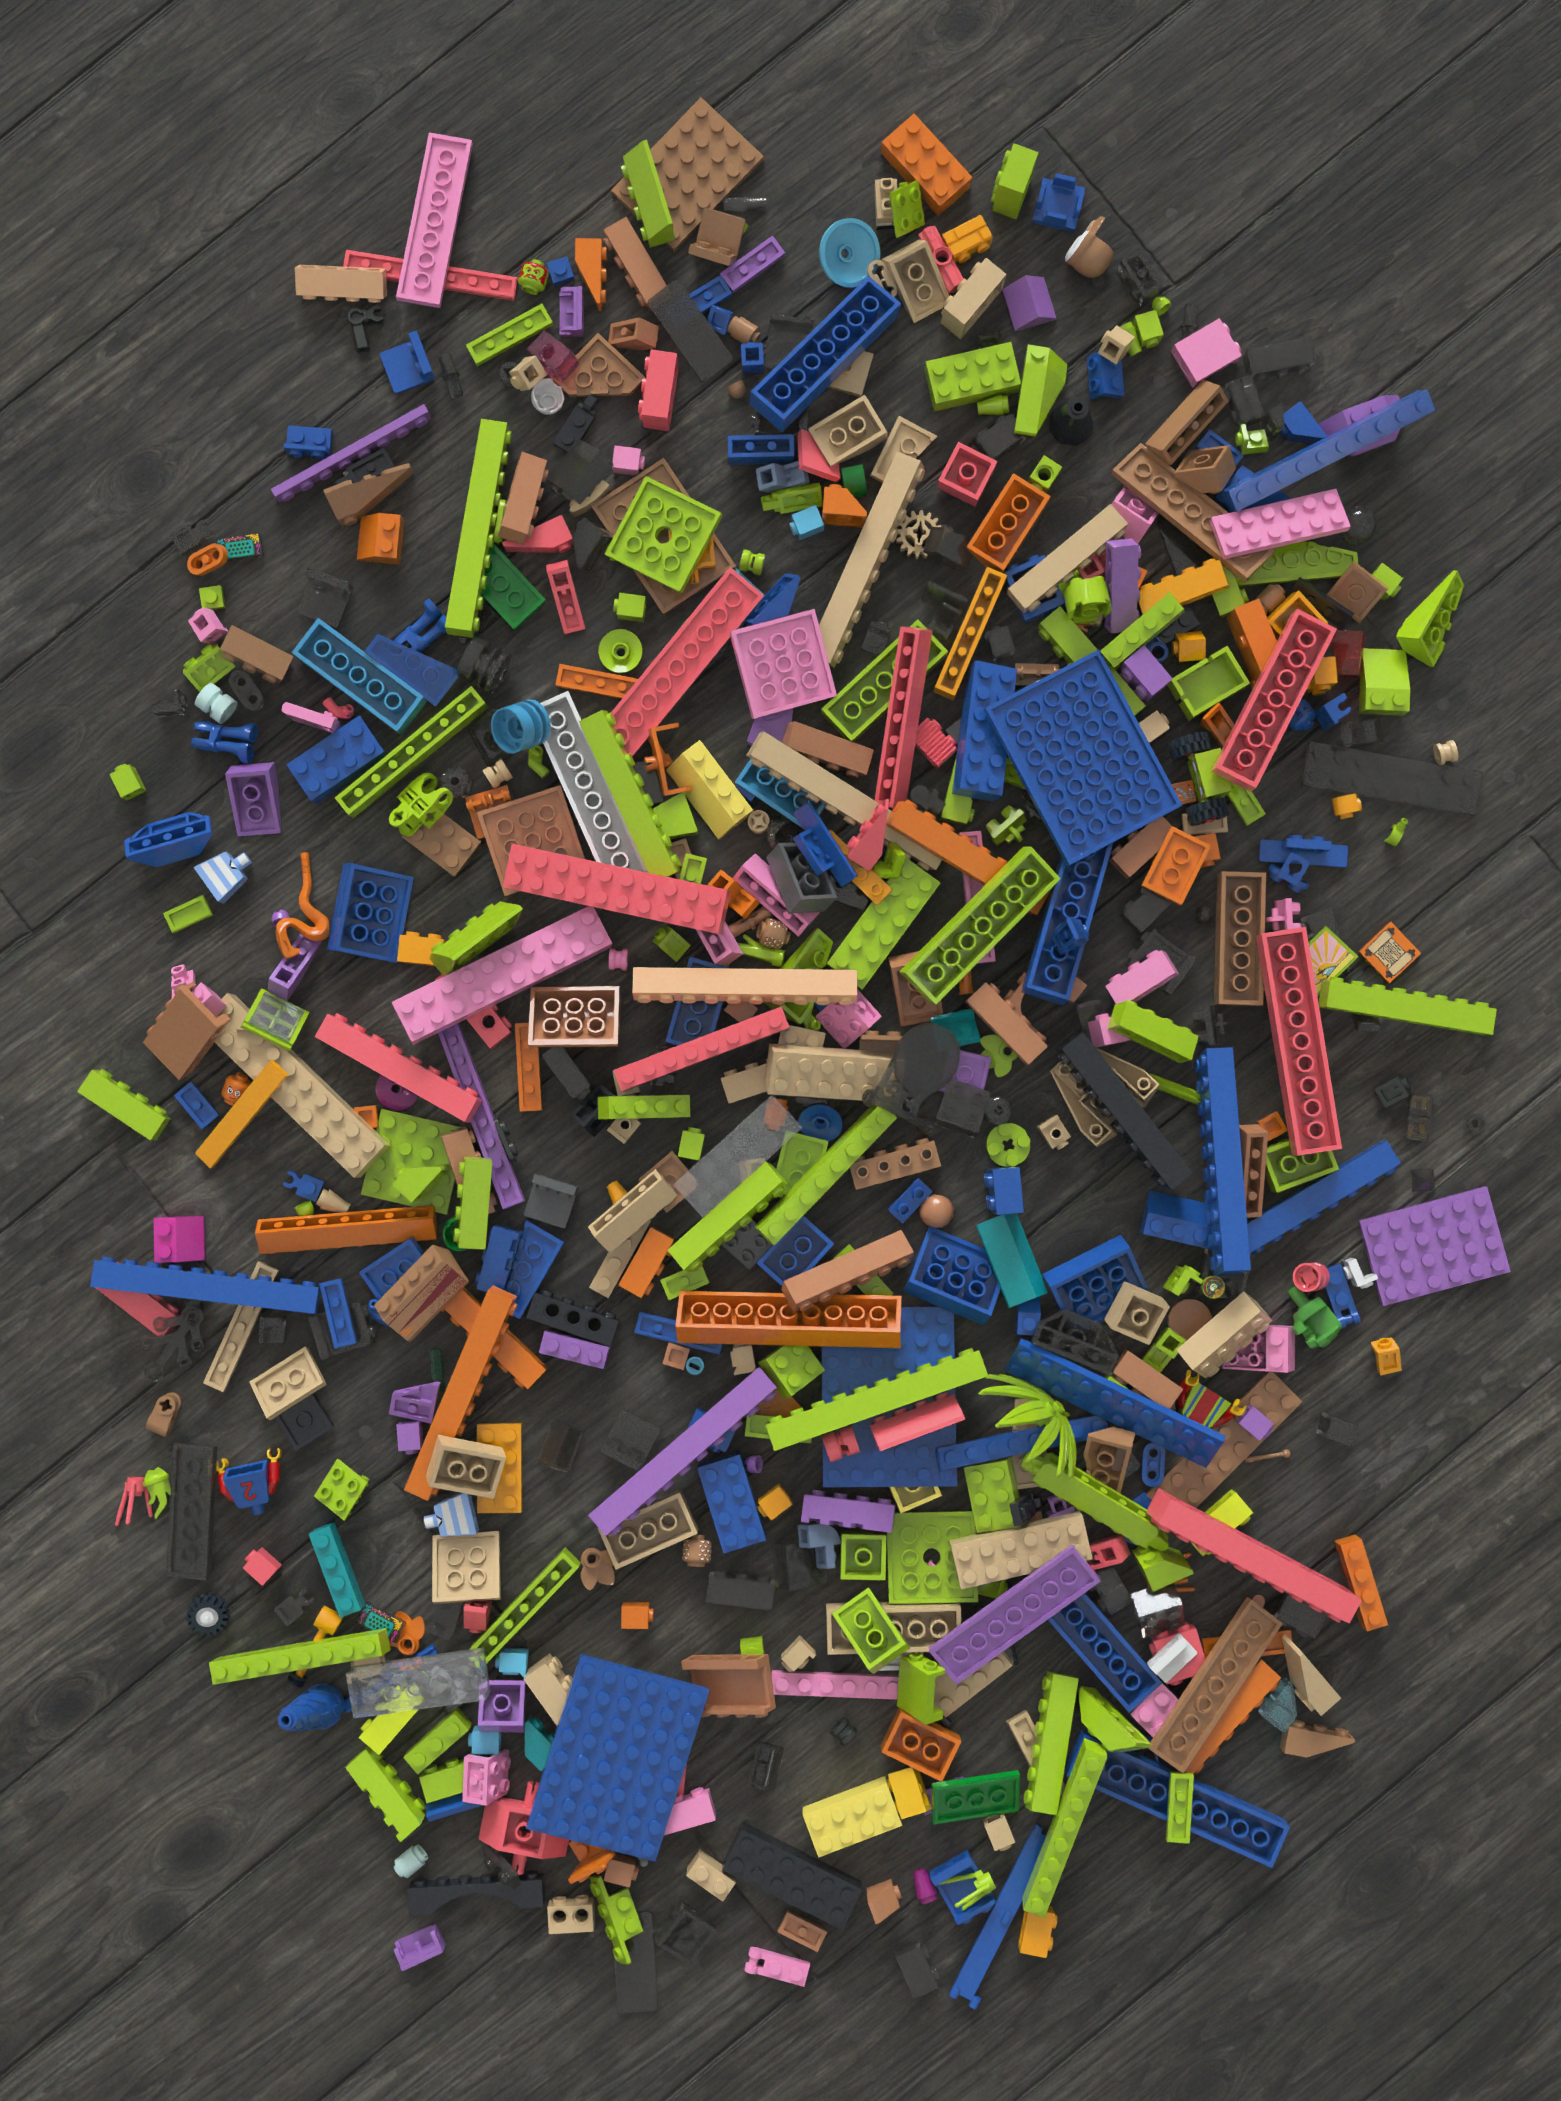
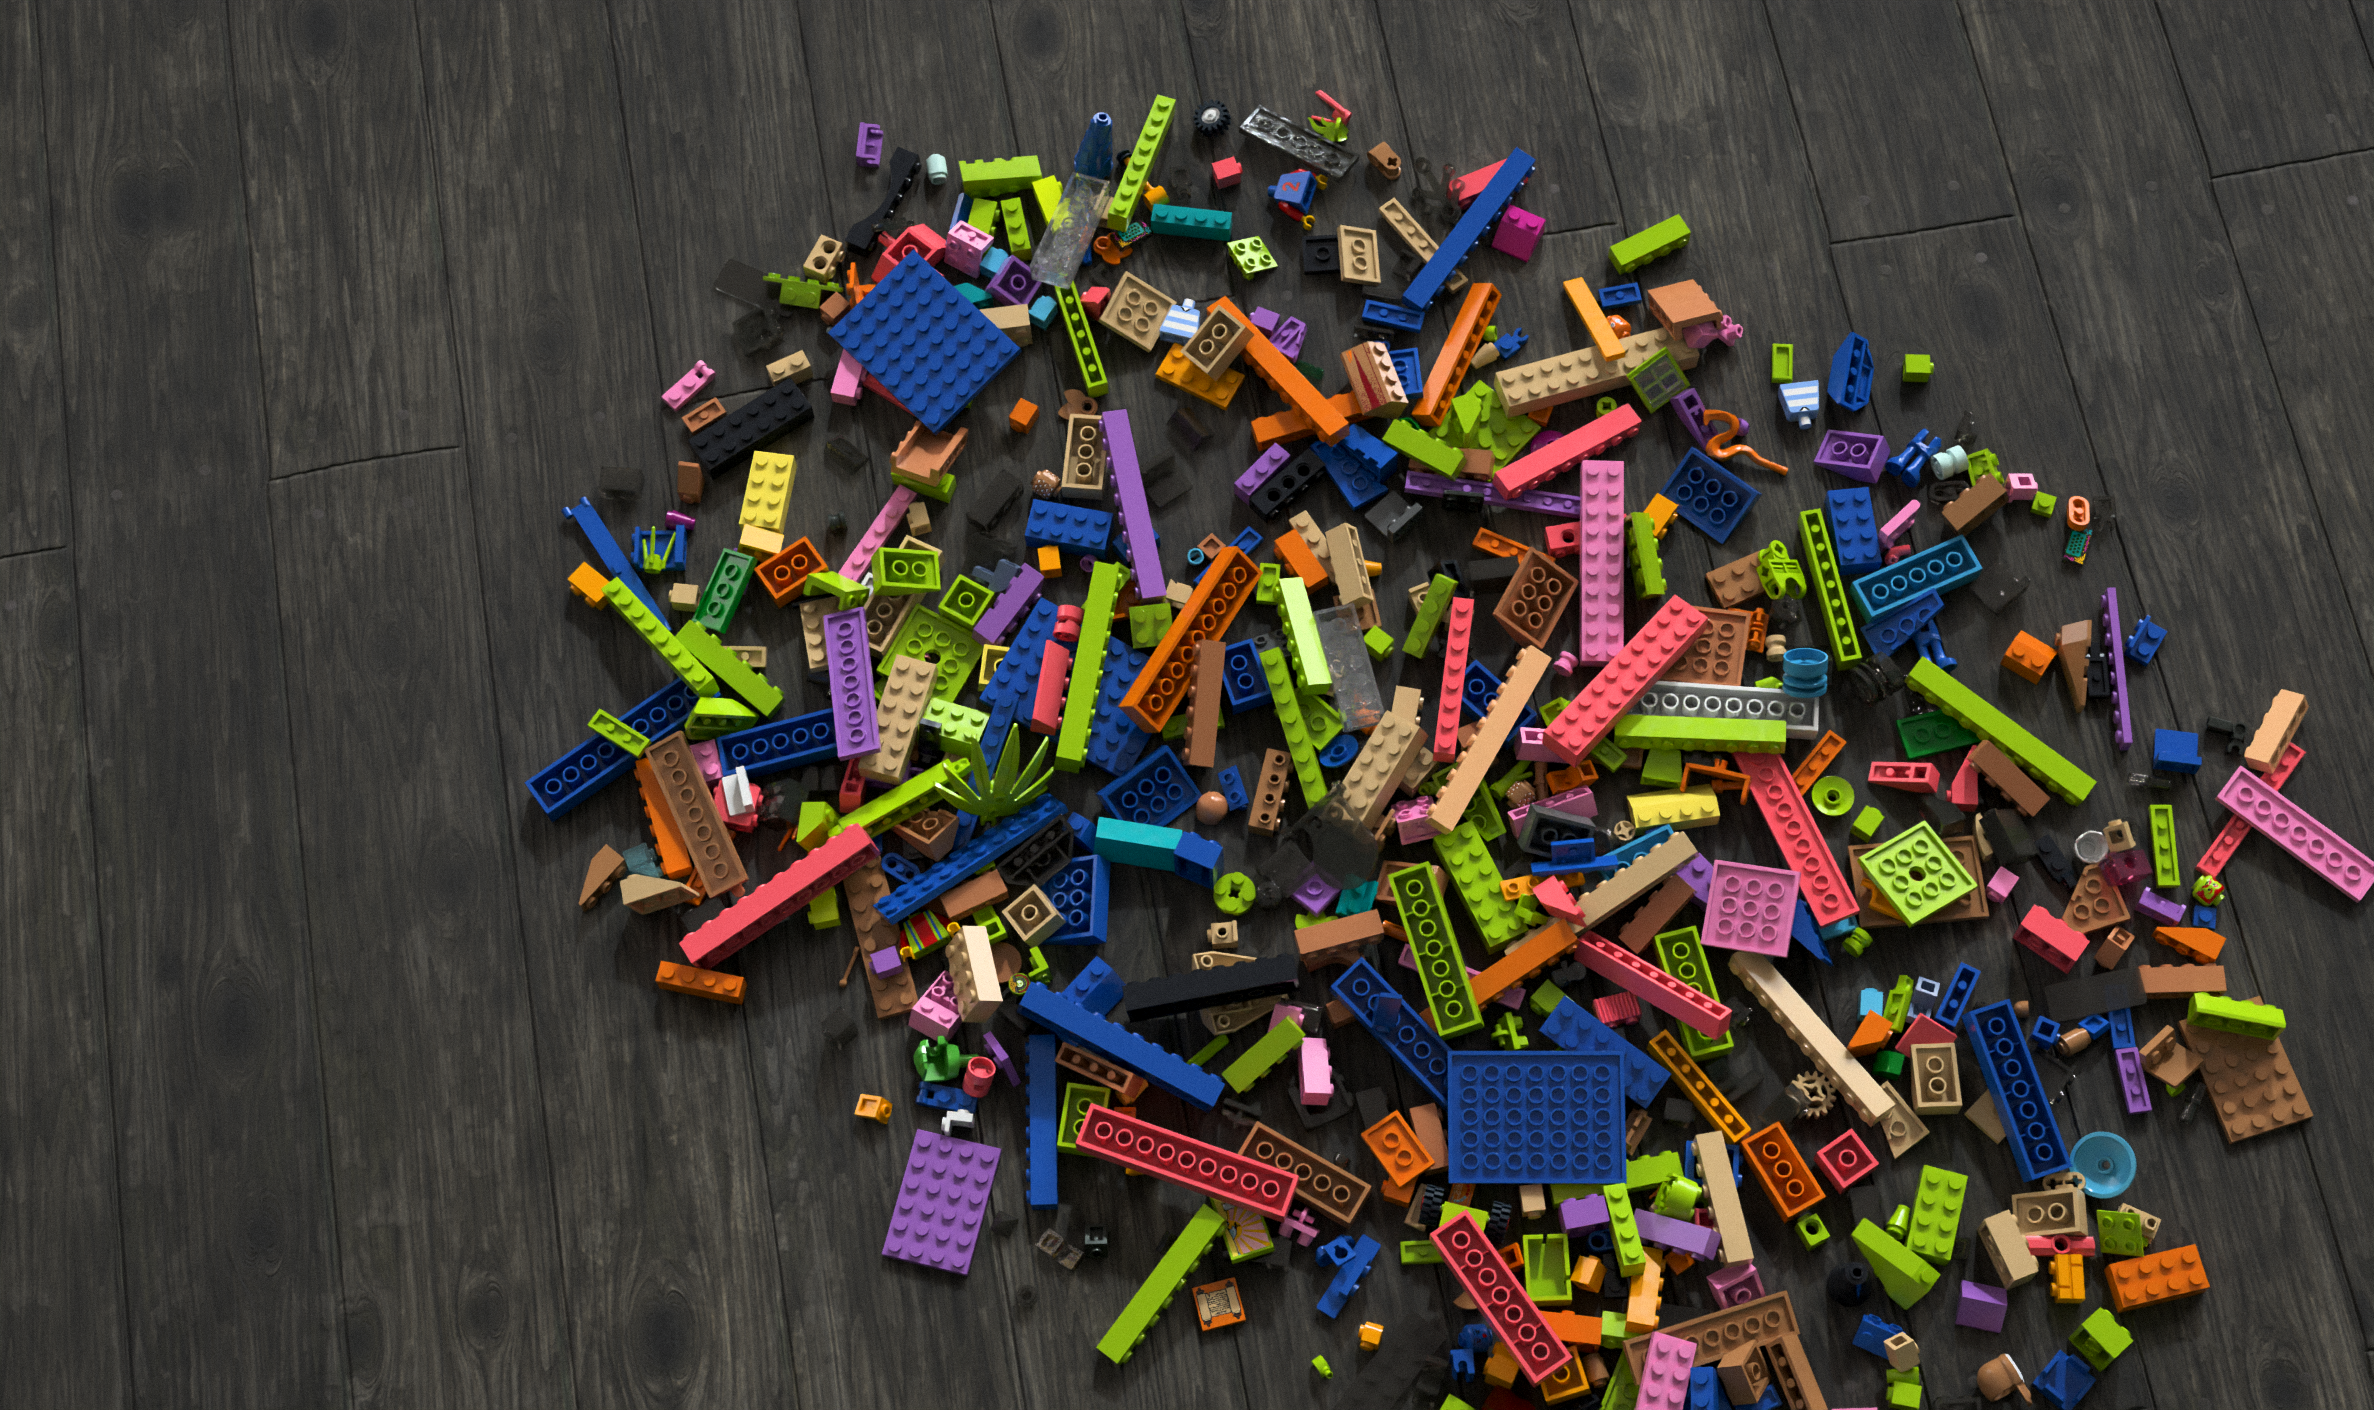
camera: 125 degrees right, 20 degrees down
none -> medium lavender wing [983,1031,1021,1087]
none -> lime wheel [1596,397,1617,418]

